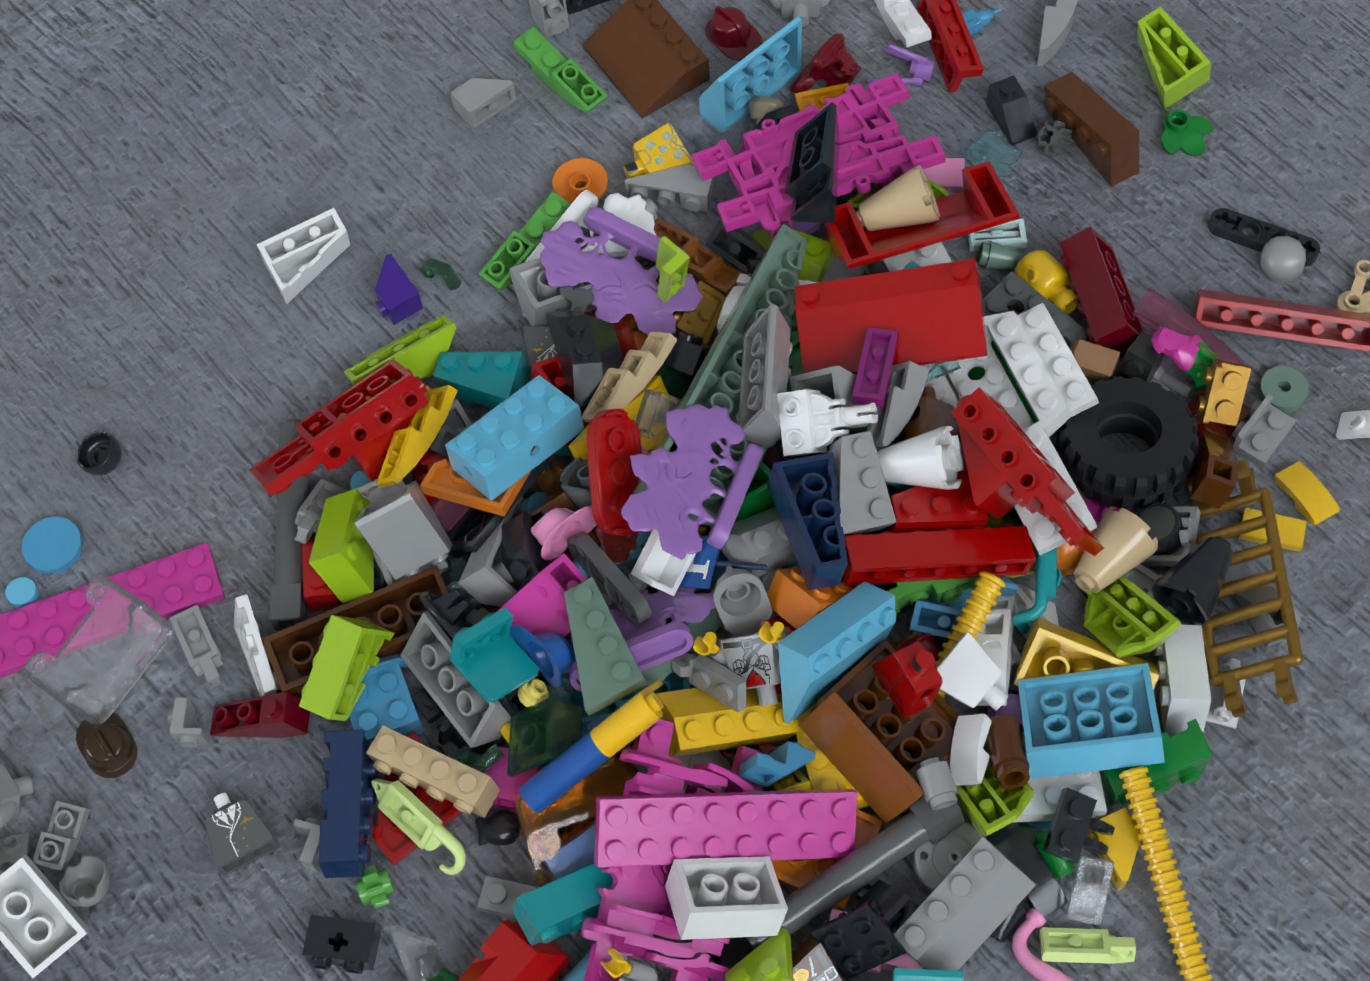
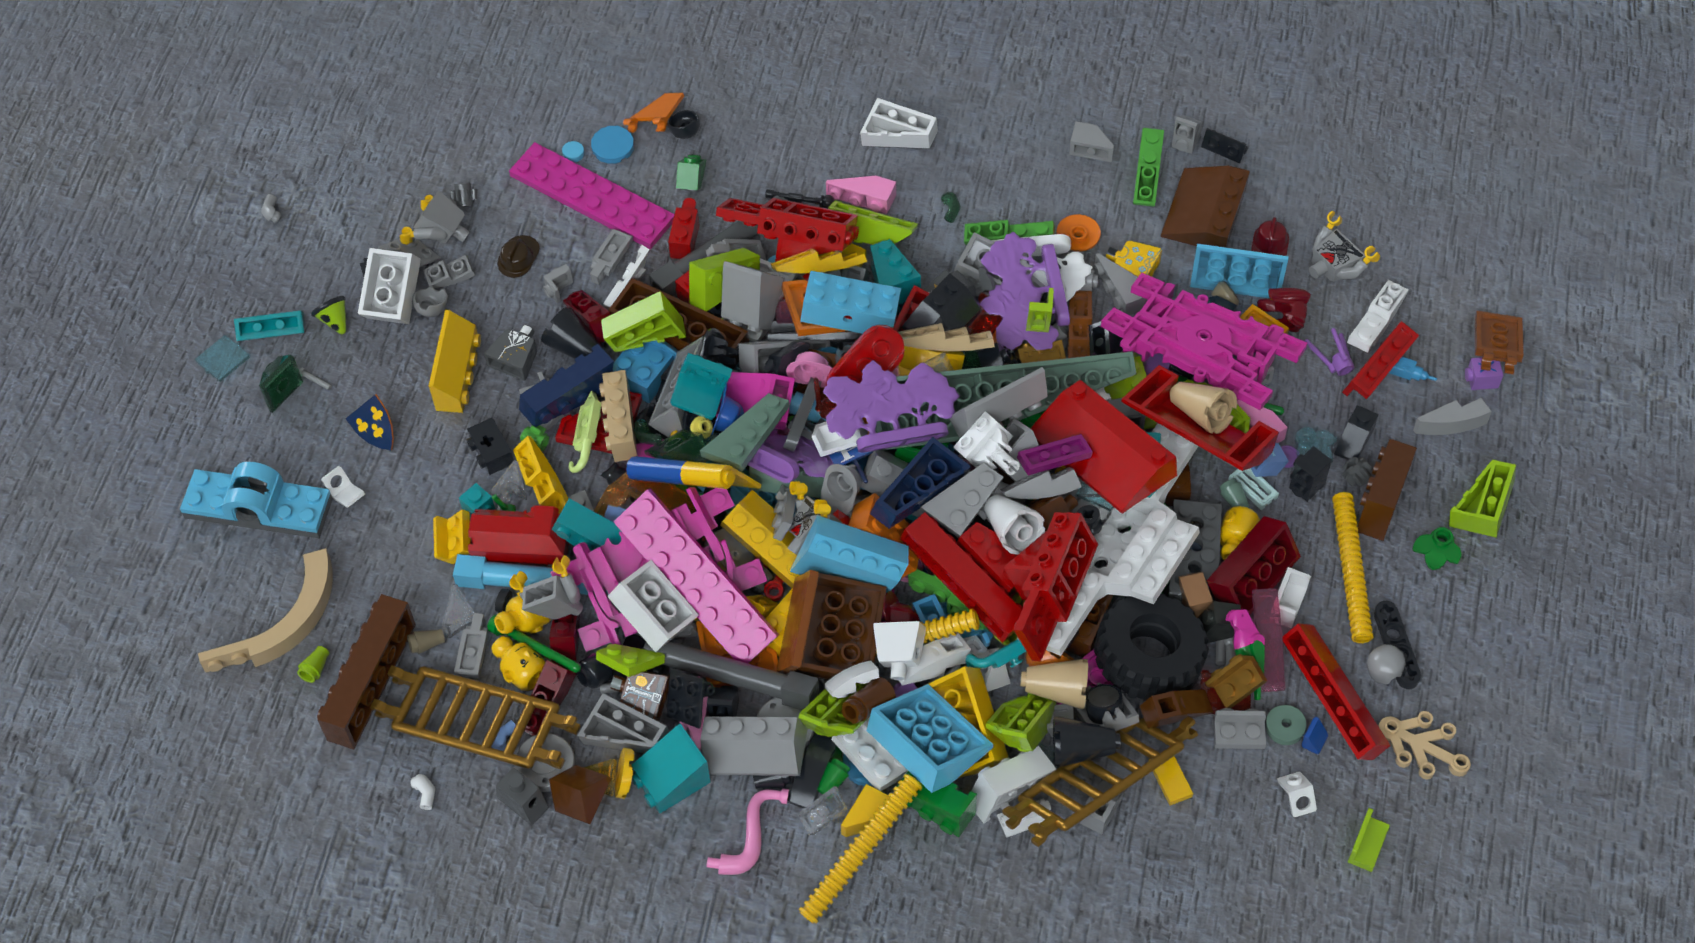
camera: 50 degrees right, 5 degrees down
clear windscreen [19,572,173,725] -> none
dark purple slope [375,253,423,325] -> none
dark azure slope [739,741,816,788] -> none
black slope [785,102,839,223] -> none
red torso [872,642,943,719] -> none
light grey brick [916,757,958,810] -> none
yellowish green hinge [1039,927,1136,964] -> none
black hinge [1043,787,1115,864] -> none
yellow slope [1274,461,1340,526] -> none
none -> yellow slope [429,310,481,413]
none -> yellow slope [513,436,569,514]
none -> black cone [541,307,605,359]
none -> orange flag [623,93,684,133]
none -> red brick [668,198,700,259]
none -> slope [676,154,706,190]
none -> black piece [765,189,835,209]
none -> bright pink slope [826,176,896,214]
none -> black wheel [1077,505,1102,536]
none -> white panel [1269,567,1311,628]
none -> black brick [1289,446,1332,502]
none -> blue slope [1302,717,1328,754]
none -> yellow piece [1332,492,1374,643]

